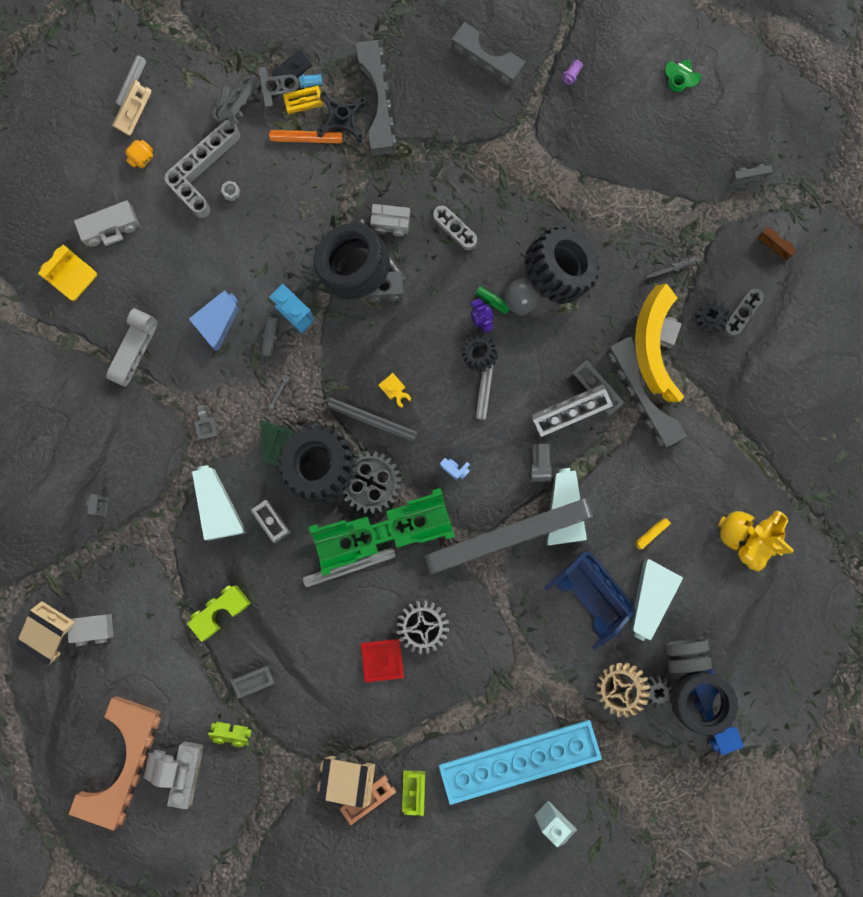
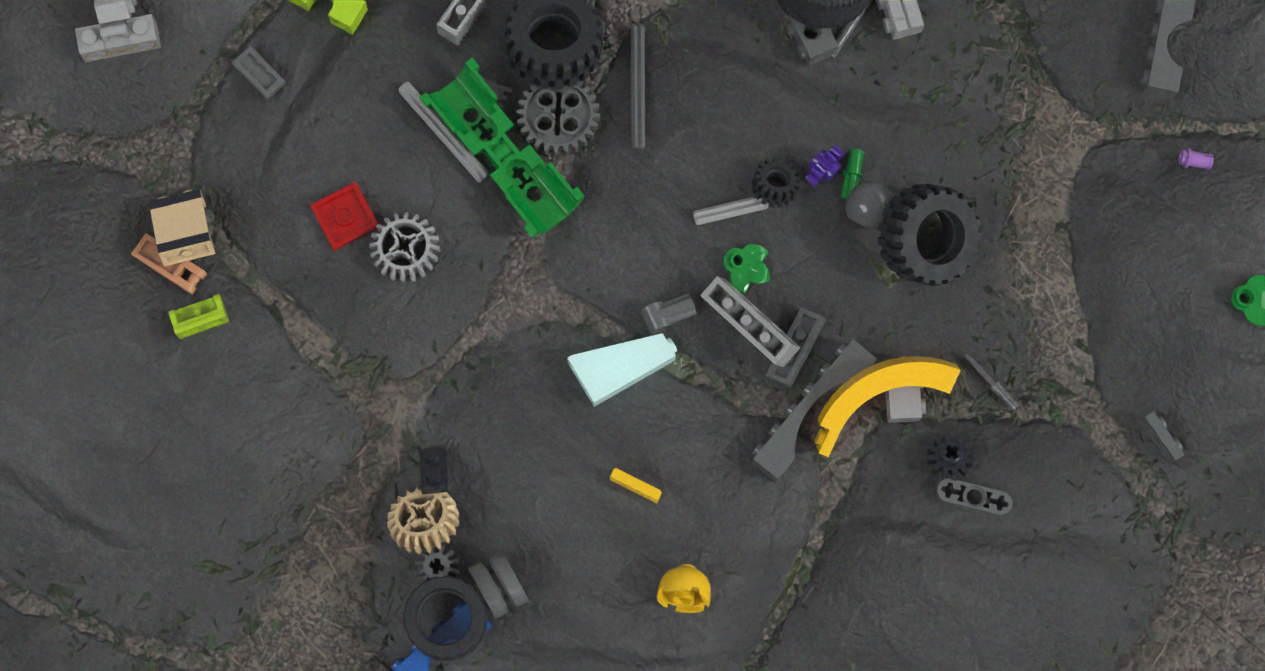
camera: 65 degrees right, 5 degrees down
lime hinge [208,722,251,747] -> none
yellow plate [378,373,411,408] -> none
dark grey beam [424,498,594,575] -> none
light grey beam [433,206,477,250] -> none
light blue bracket [439,458,470,481] -> none
medium azure plate [439,720,602,805] -> none
light aqua slope [535,801,577,847] -> none
dark blue windscreen [544,551,635,650] -> none
light aqua slope [630,559,683,641] -> none
yellow piece [738,511,794,572] -> none
reddish brown plate [757,226,797,261] -> none
none -> black plate [419,447,449,495]
none -> green plate [723,244,770,293]

